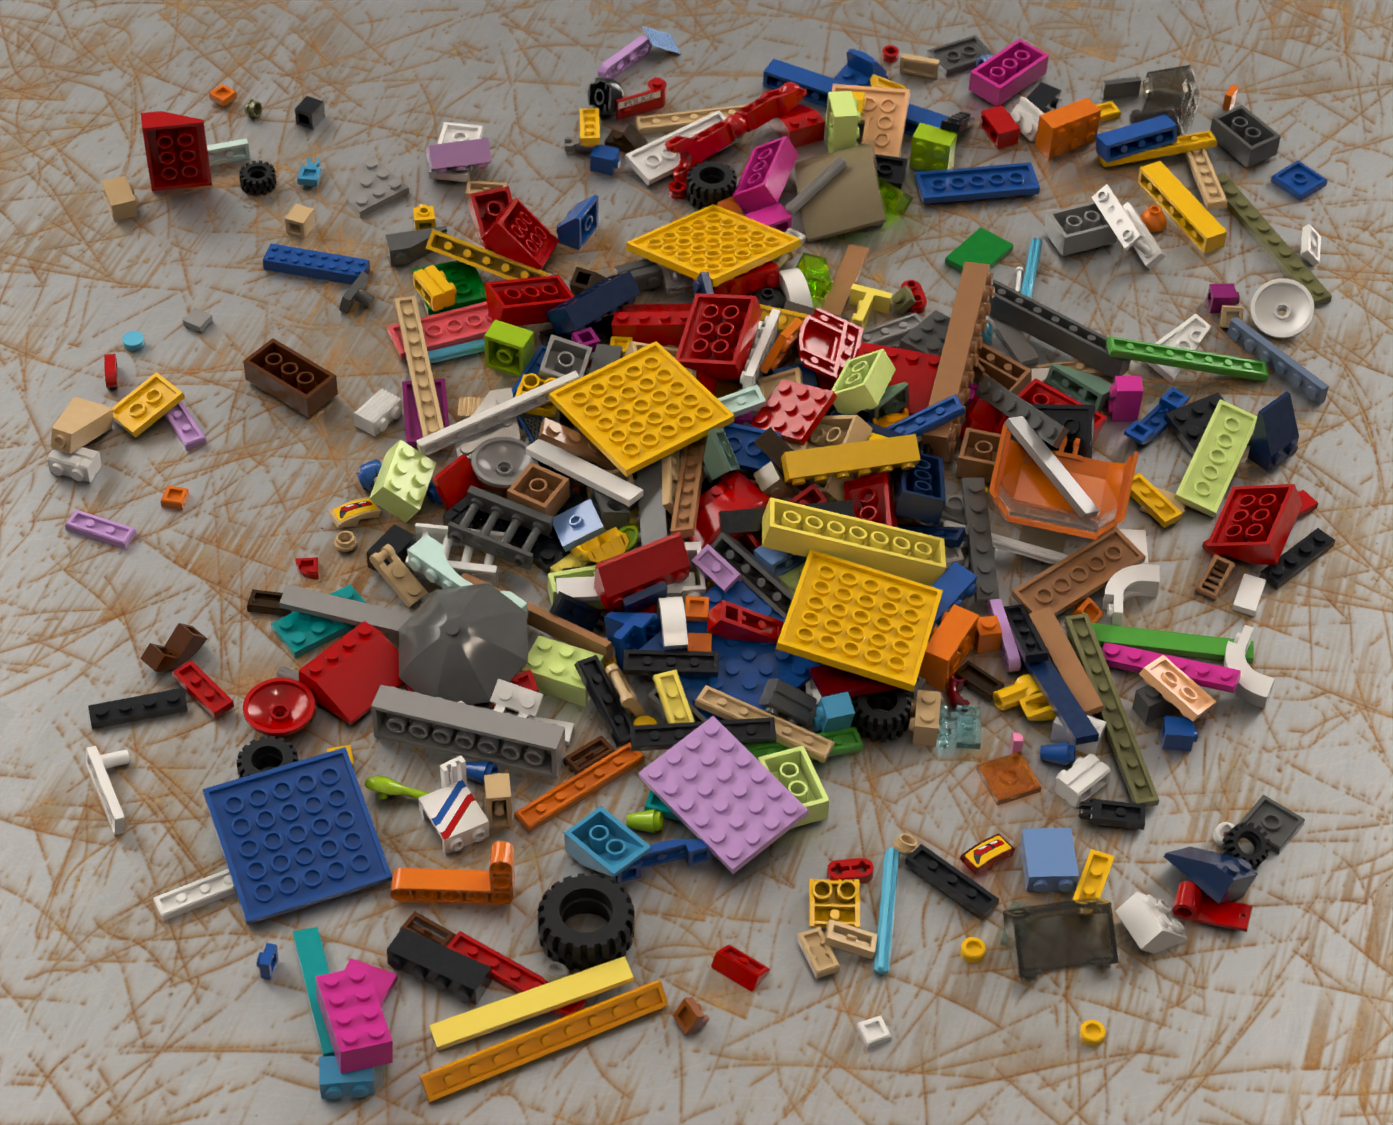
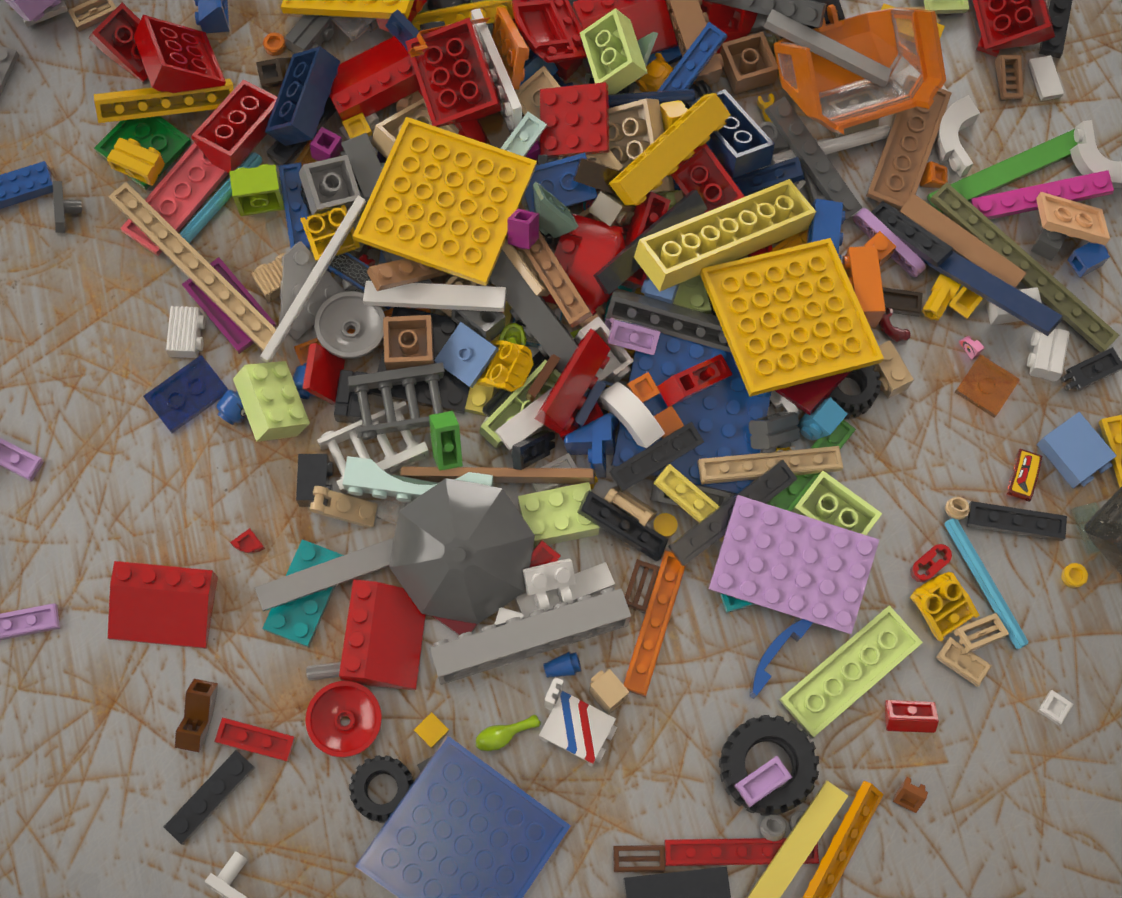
camera: 35 degrees left, 25 degrees up
orange tile [160,485,190,510] -> none
reddish brown brick [243,338,338,418] -> none
dark brown tile [247,589,294,616] -> none
slope [328,497,381,528] -> none
tan plate [334,531,357,552] -> none
dark grey slope [385,226,447,266] -> none
orange beam [390,841,515,905] -> none
yellow brick [413,204,436,230] -> none
dark azure slope [564,806,651,877] -> none
lime cone [626,809,663,833] -> none
clear light blue plate [937,705,981,749] -> none
blue cone [1040,742,1075,766] -> none
none -> red slope [107,561,218,649]
none -> clear blue tile [143,355,229,433]
none -> orange tile [263,33,286,56]
none -> orange piece [408,17,490,57]
none -> bright green brick [429,411,463,471]
none -> magenta brick [507,209,539,249]
none -> lavender tile [734,756,792,807]
none -> yellowish green plate [779,605,923,738]

